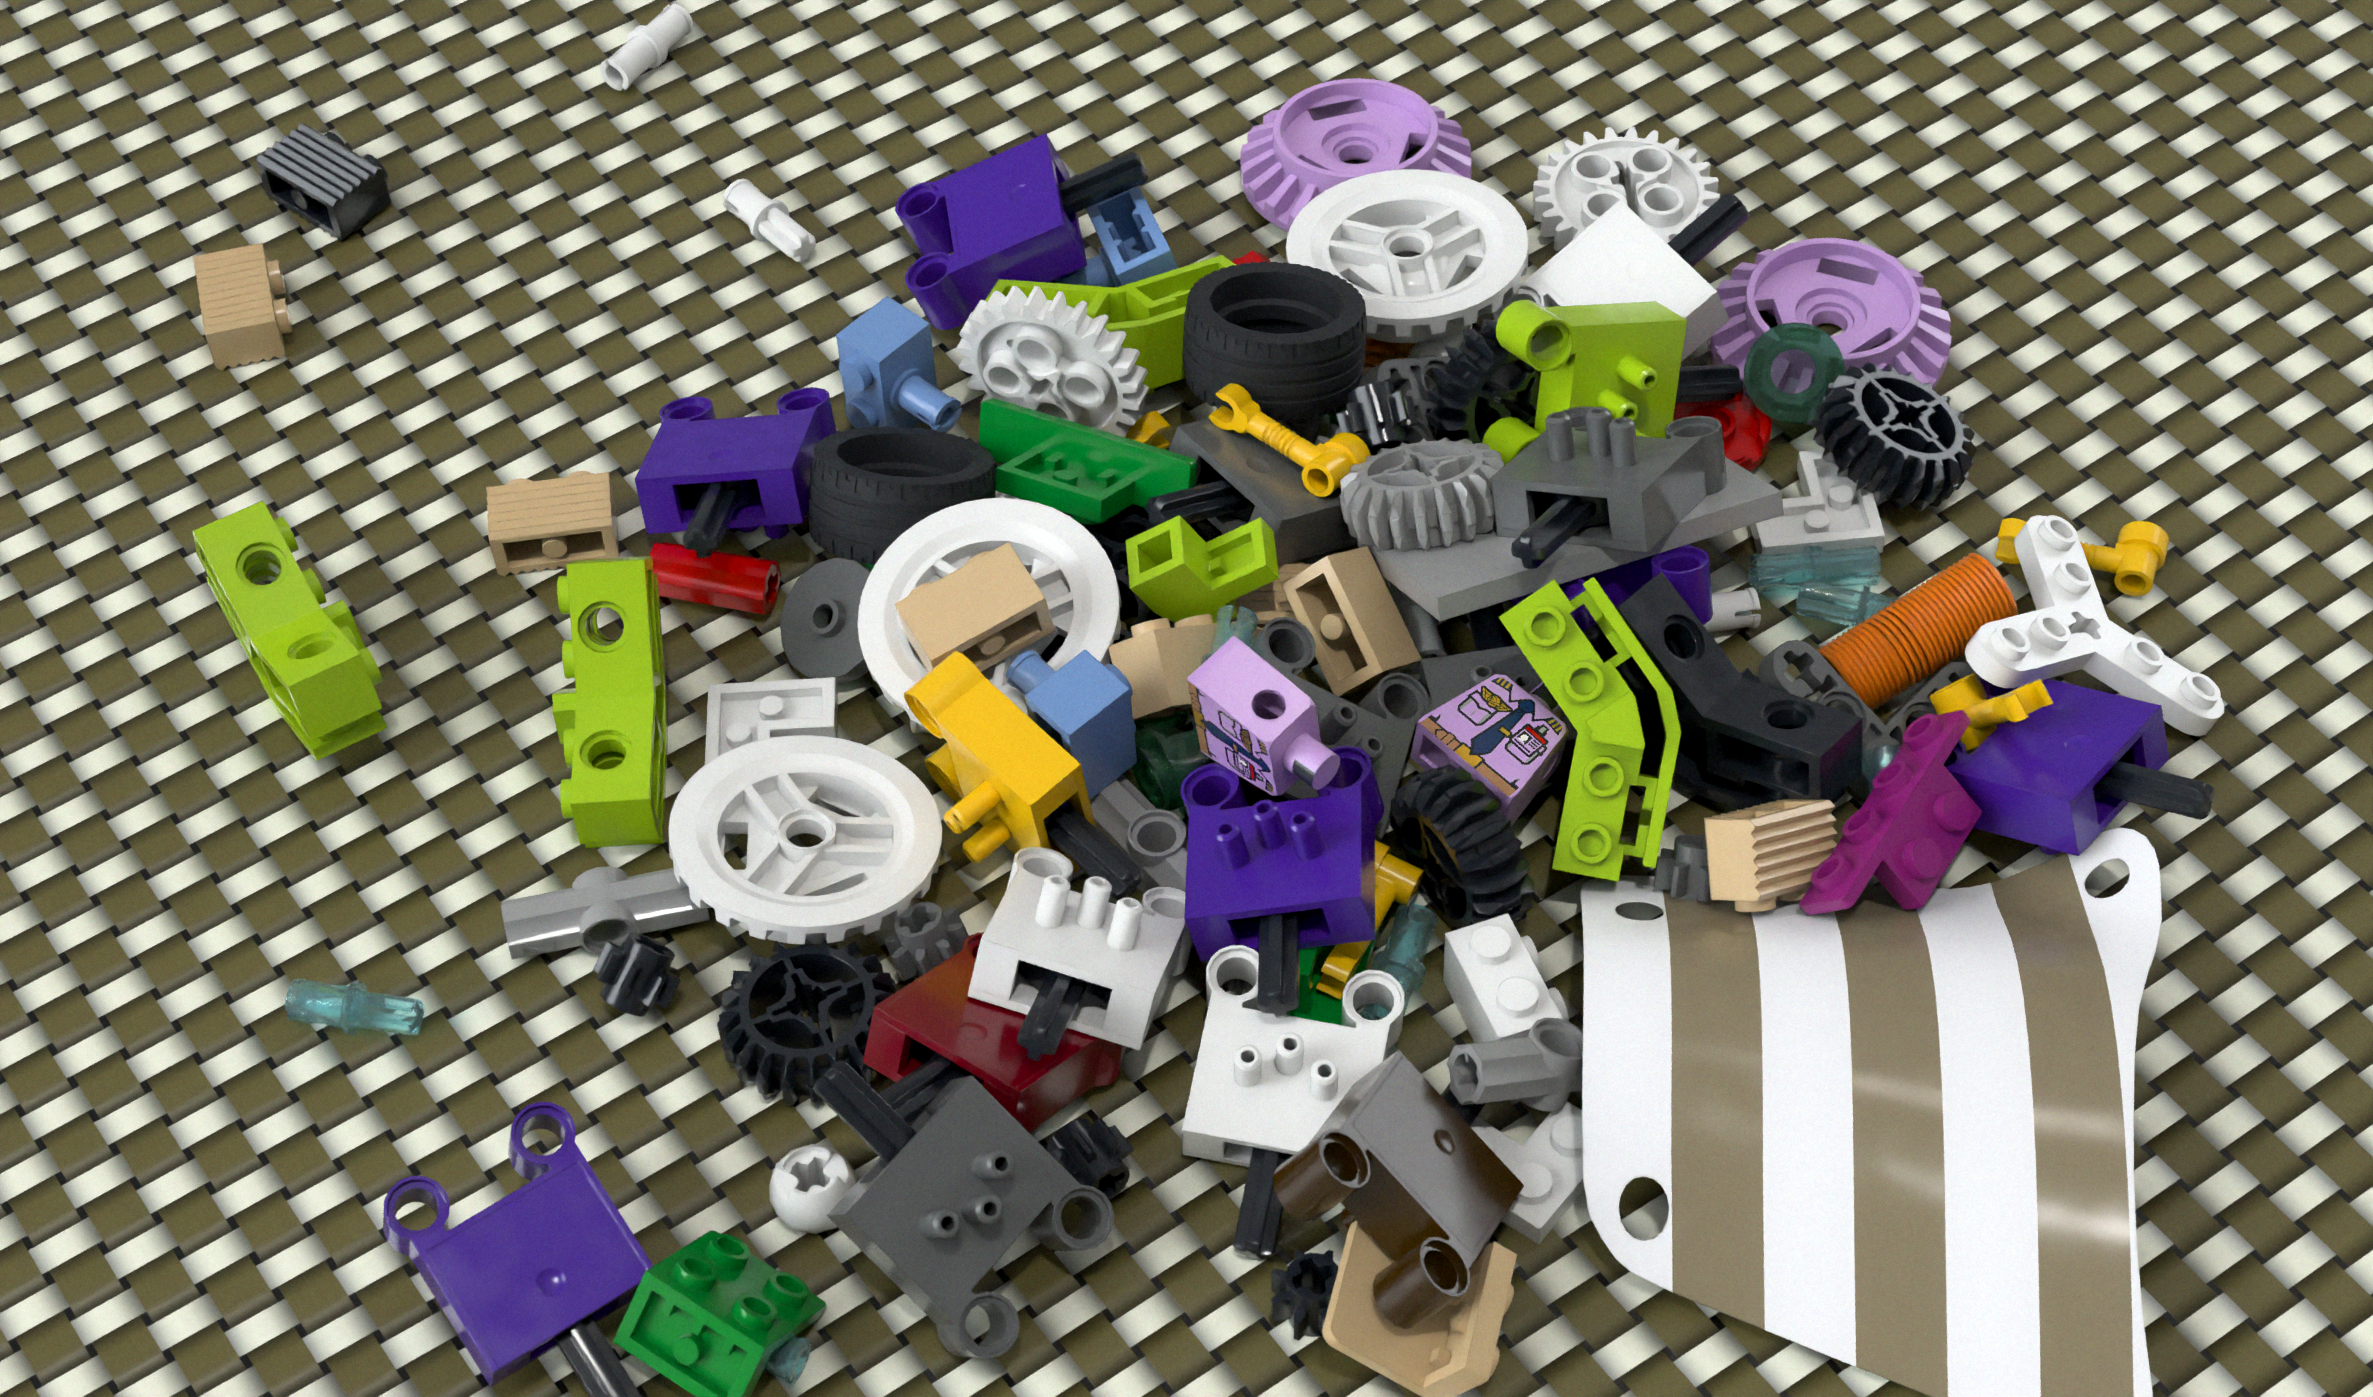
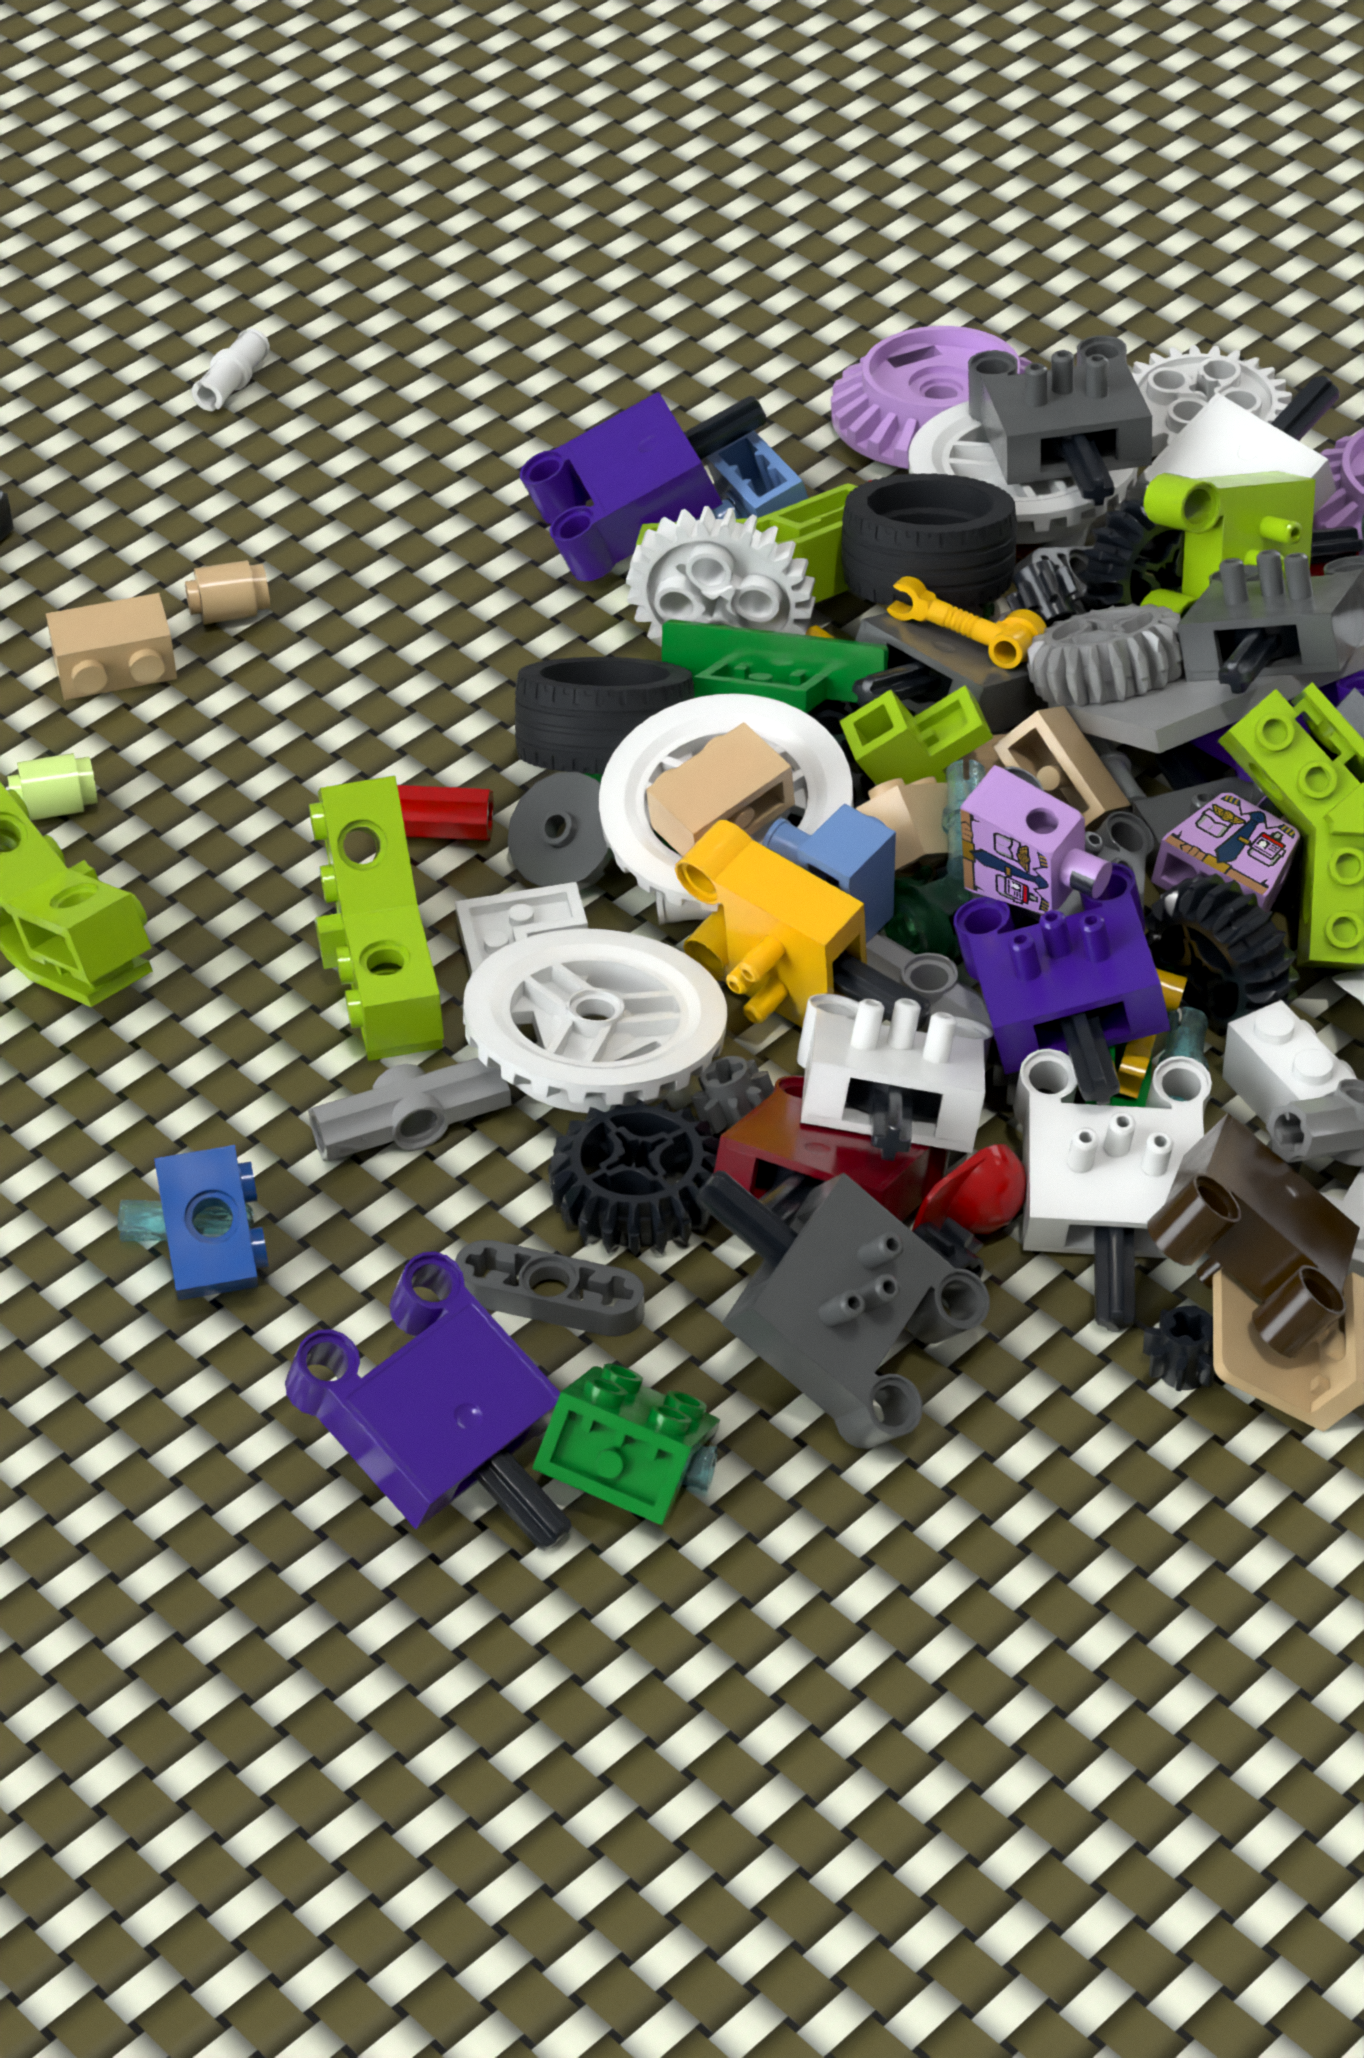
camera: 10 degrees left, 5 degrees down
tan brick [486,471,620,577] -> none
black gear [593,933,682,1017] -> none
dark purple piece [634,387,837,558] -> none
white axle [723,178,816,262] -> none
white piece [769,1144,857,1234] -> none
medium blue brick [836,296,962,432] -> none
none -> yellowish green brick [7,753,98,821]
none -> tan brick [46,593,177,700]
none -> blue brick [154,1145,269,1301]
none -> tan brick [185,560,270,625]
none -> dark grey beam [455,1240,645,1336]
none -> red cap [911,1144,1026,1234]
none -> dark grey piece [968,335,1152,506]

